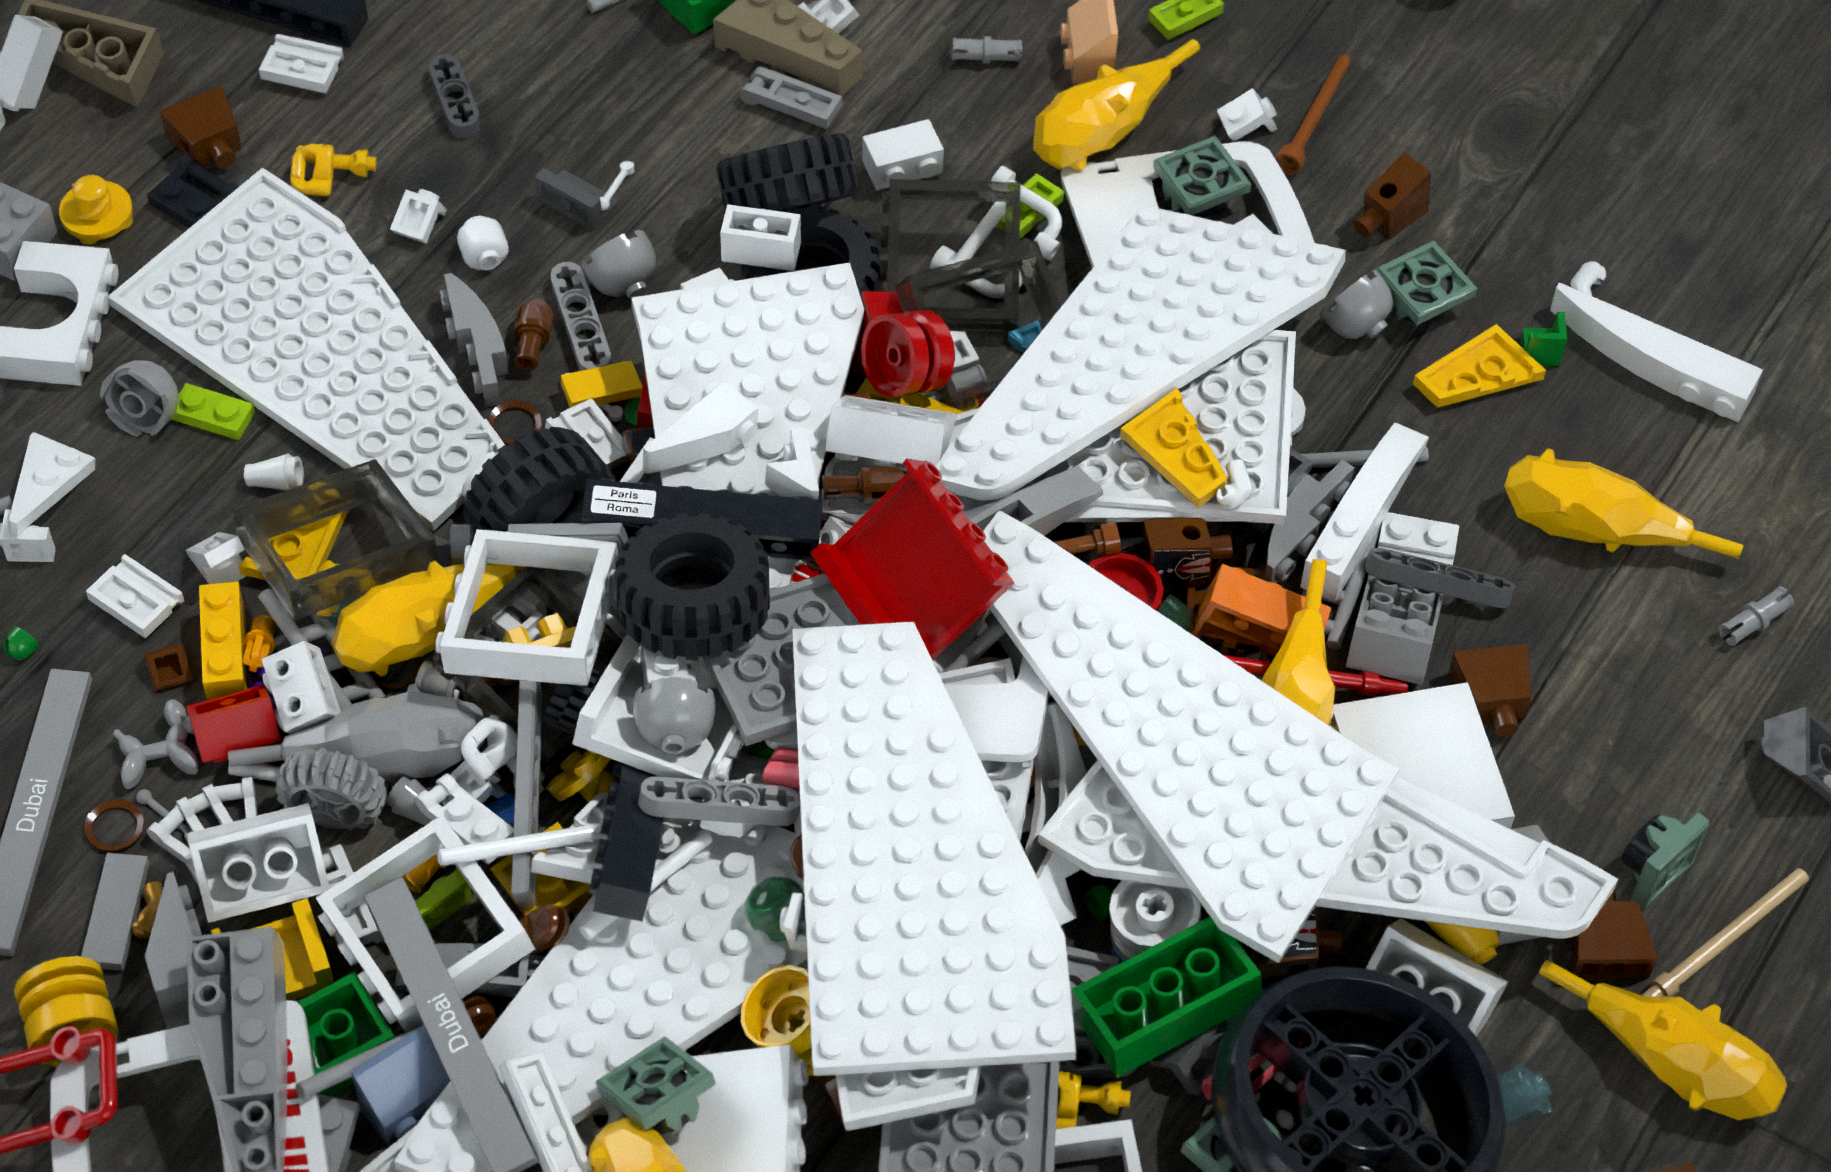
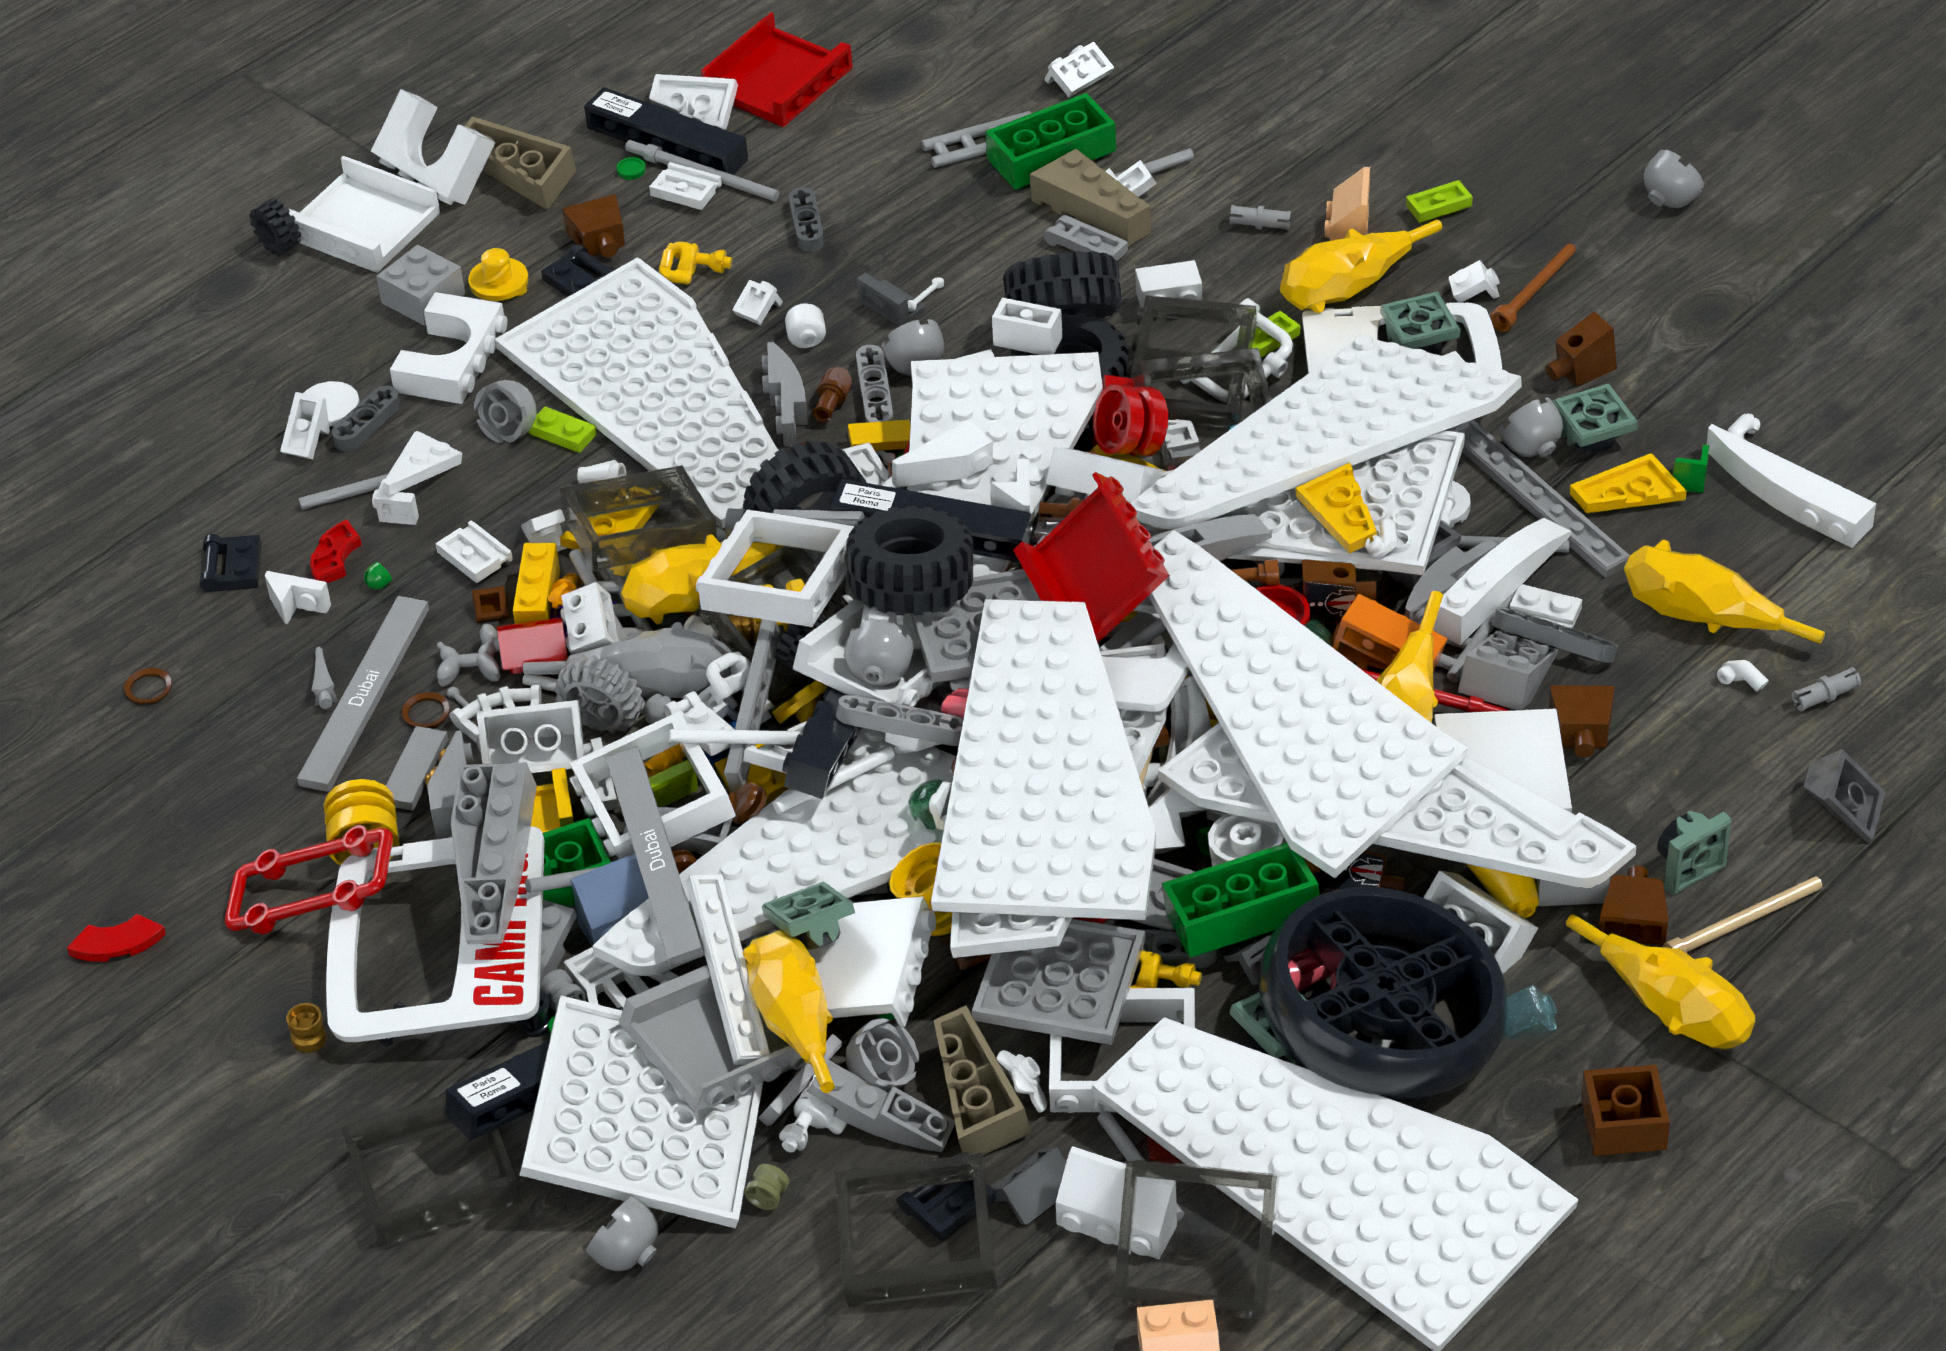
camera: 15 degrees right, 10 degrees down
none -> green piece [617,157,646,180]
none -> light grey bar [625,140,779,201]
none -> light grey tile [1445,420,1630,578]
none -> white arm [1717,660,1769,692]

